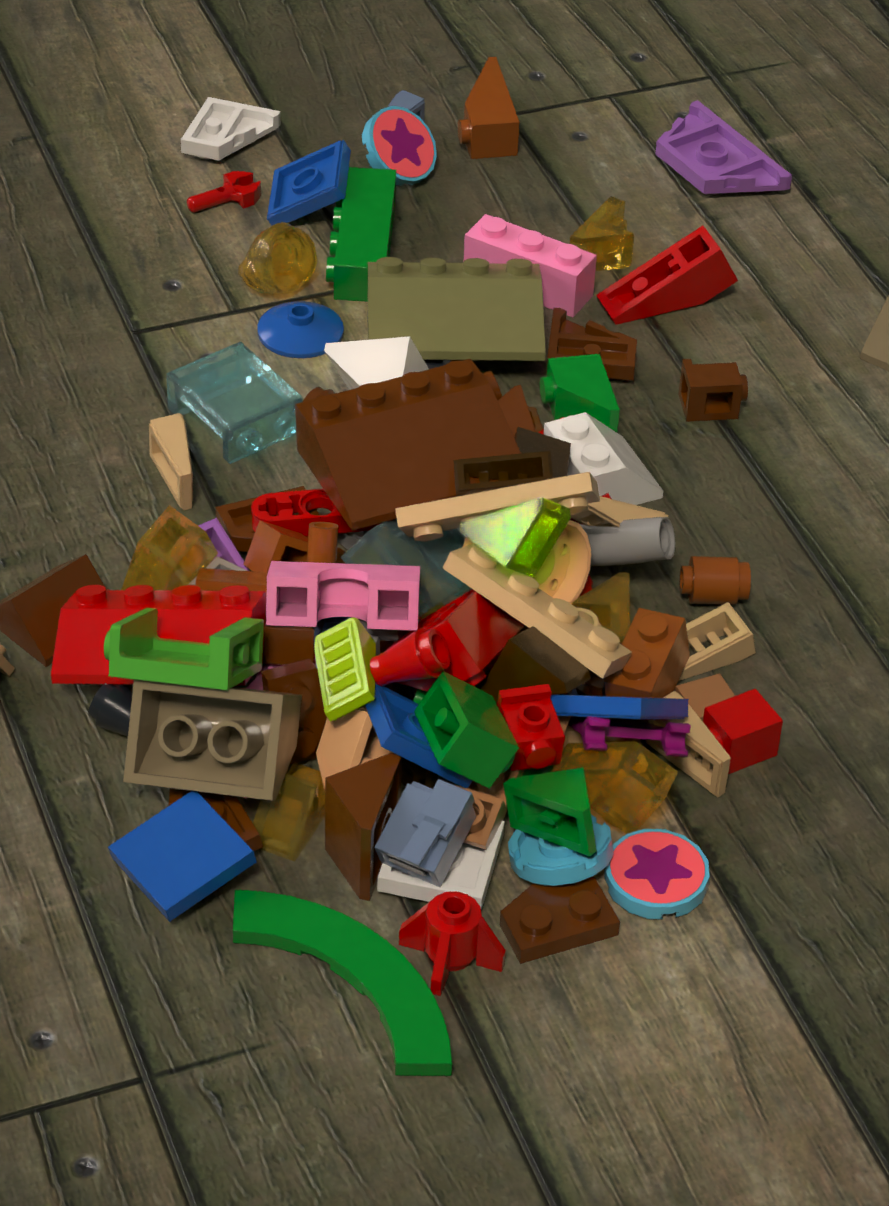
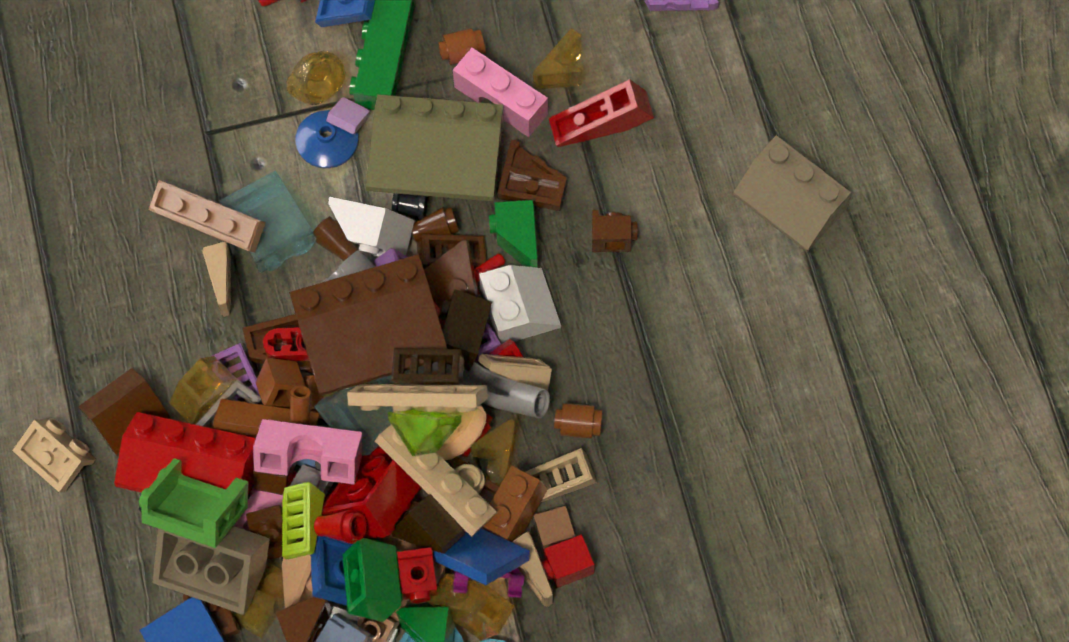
camera: 10 degrees right, 25 degrees up
none -> tile [148,180,266,253]
none -> lavender tile [327,97,370,134]
none -> dark orange brick [438,28,486,65]

